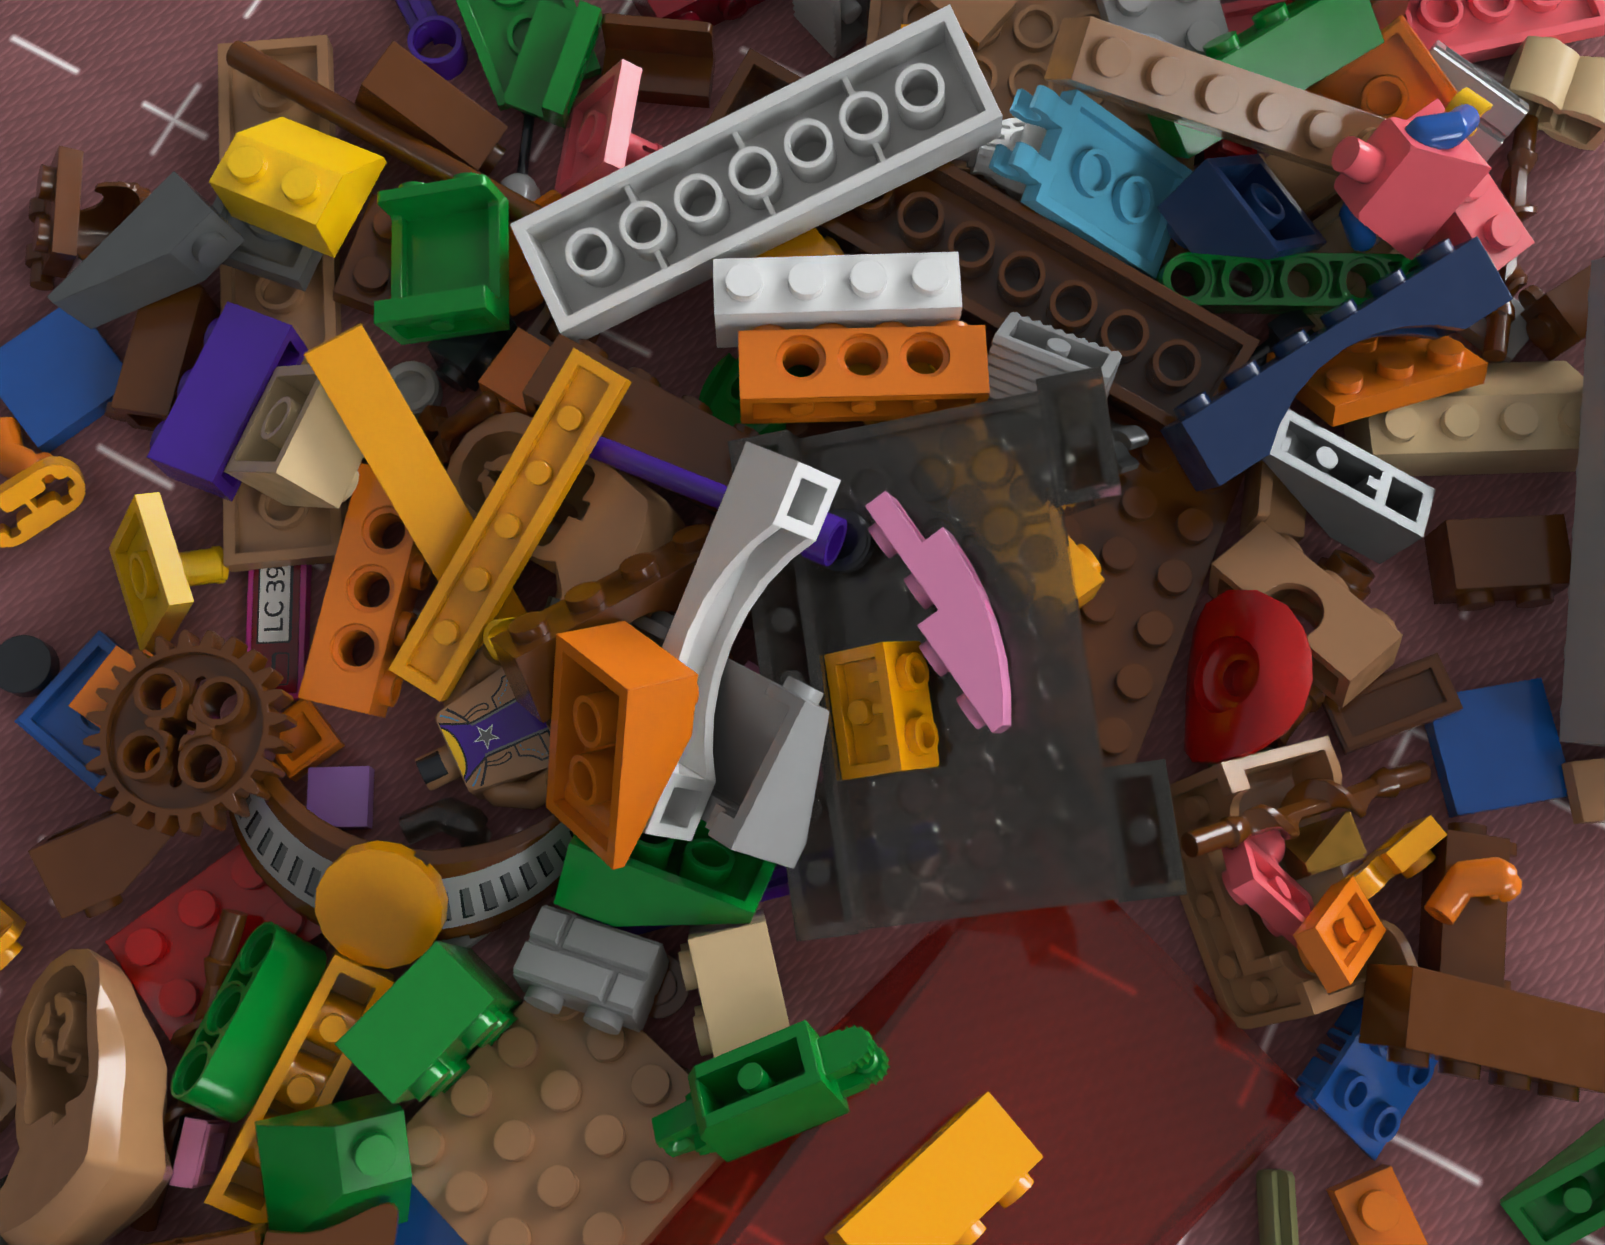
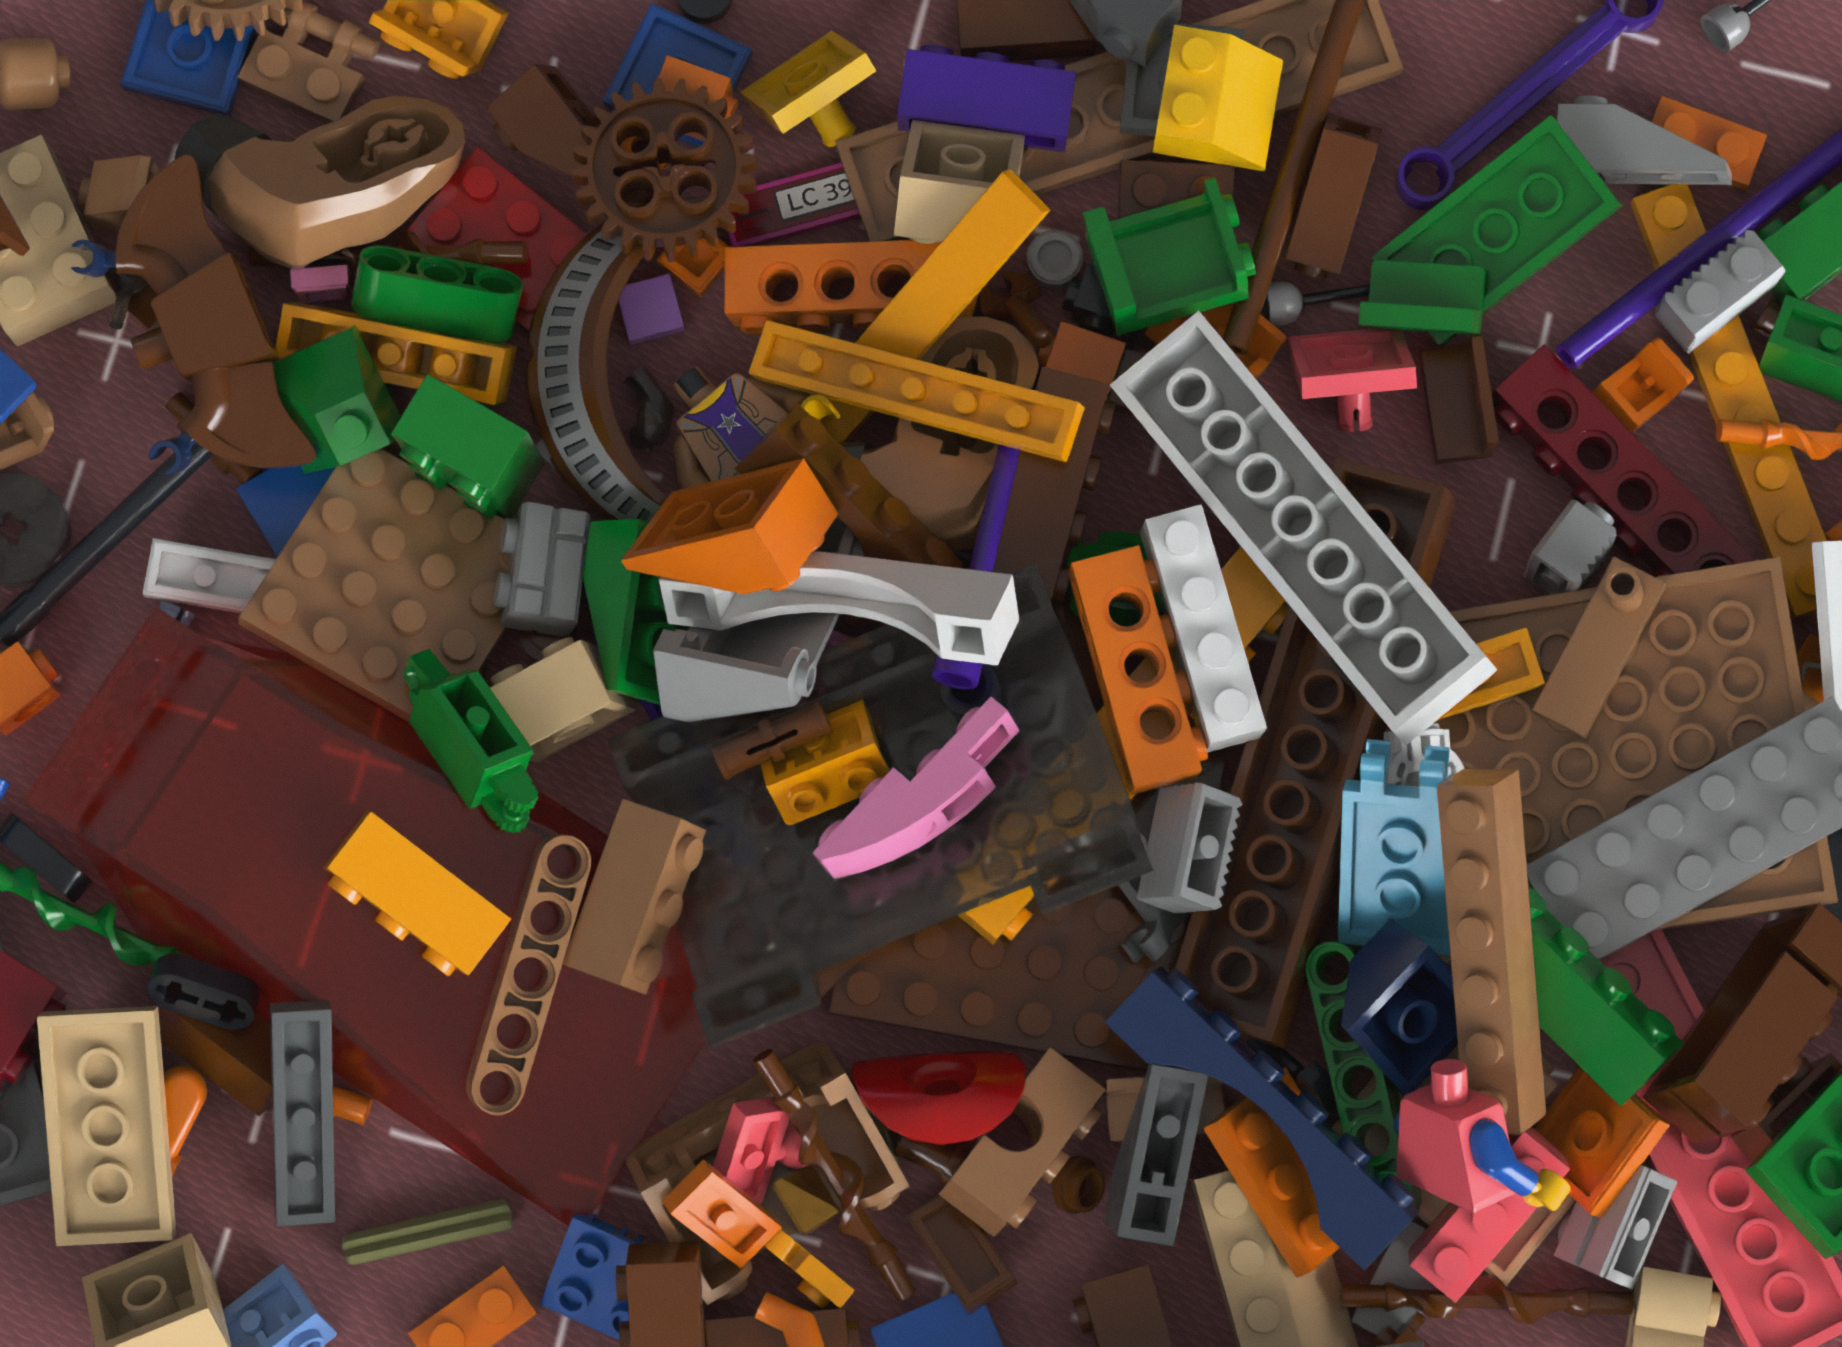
camera: 80 degrees right, 5 degrees up
light orange tile [315,840,448,969] -> none
none -> medium nougat beam [465,835,591,1115]
none -> medium nougat brick [563,799,706,995]
none -> reddish brown pin [711,699,833,780]

